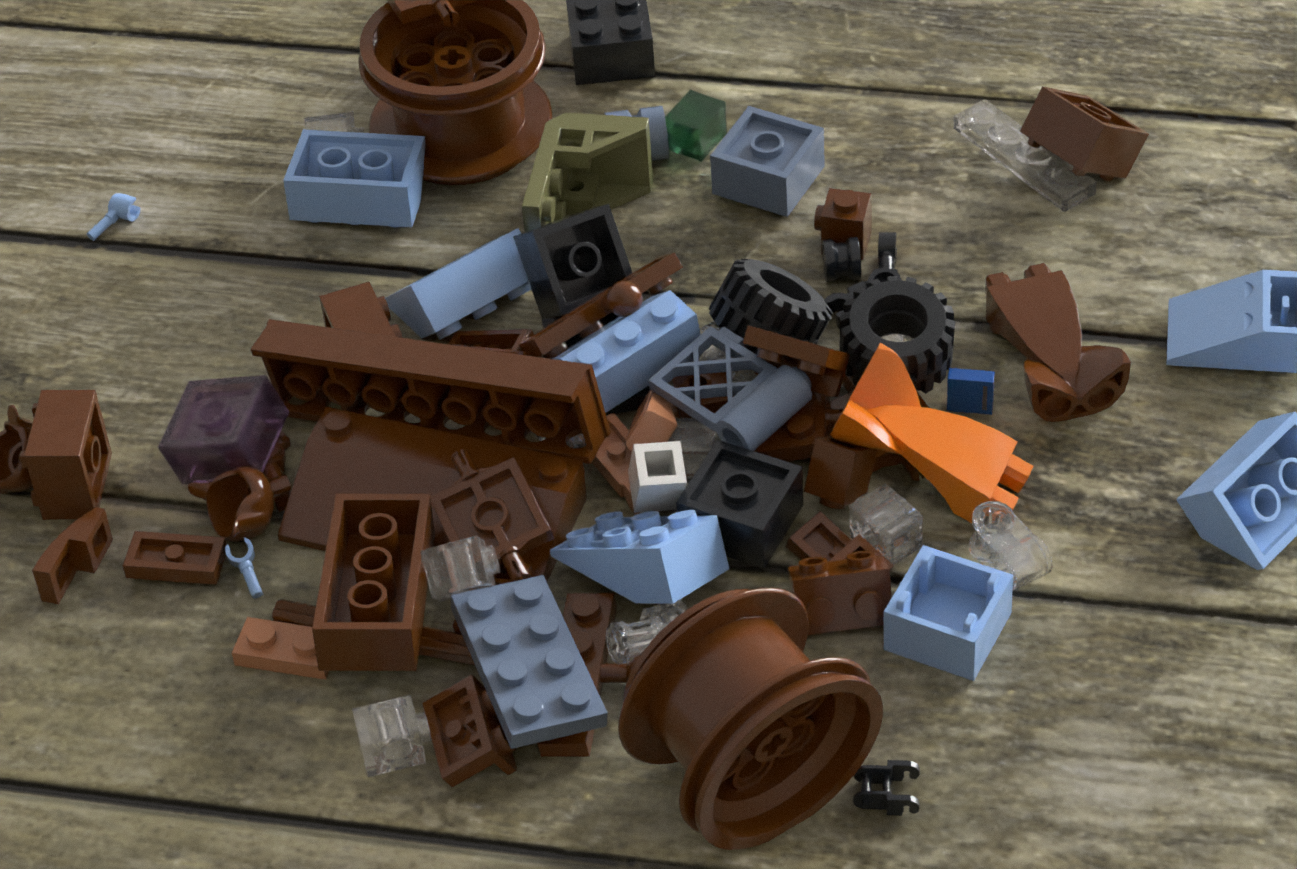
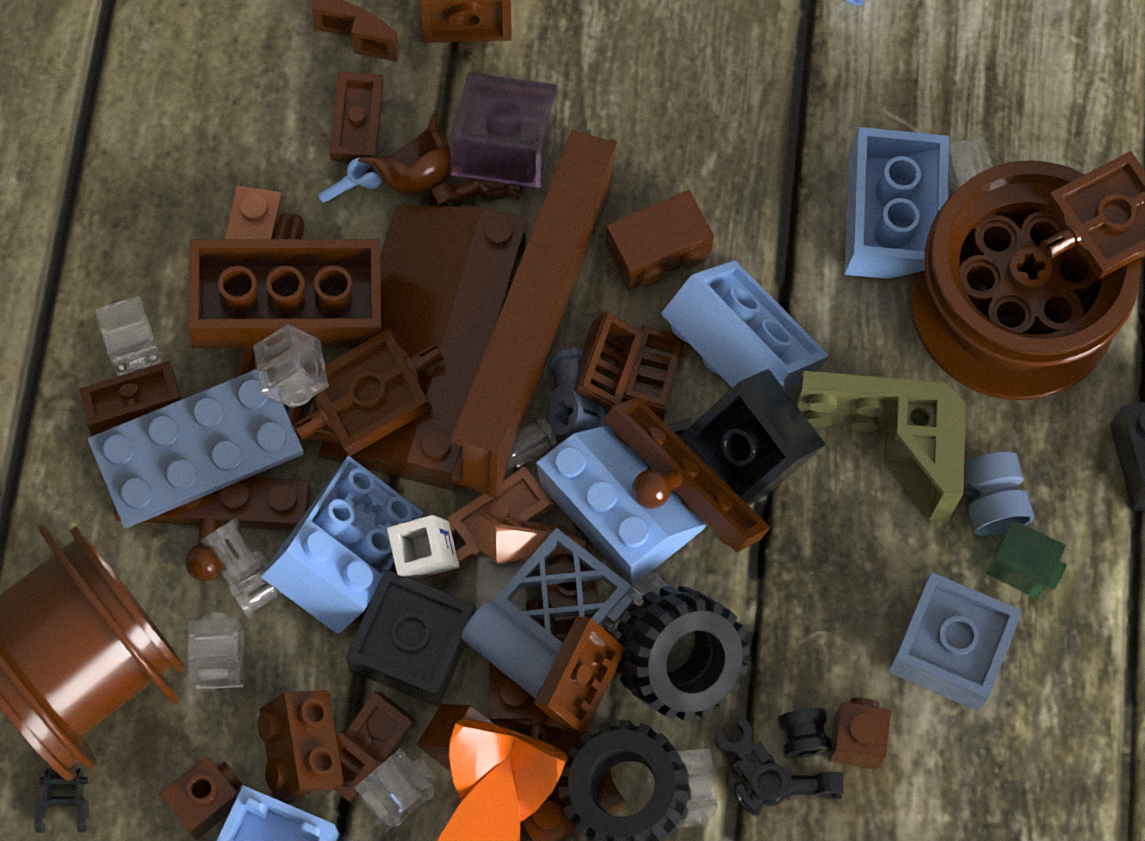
camera: 80 degrees right, 25 degrees up
none -> reddish brown brick [159,755,243,840]

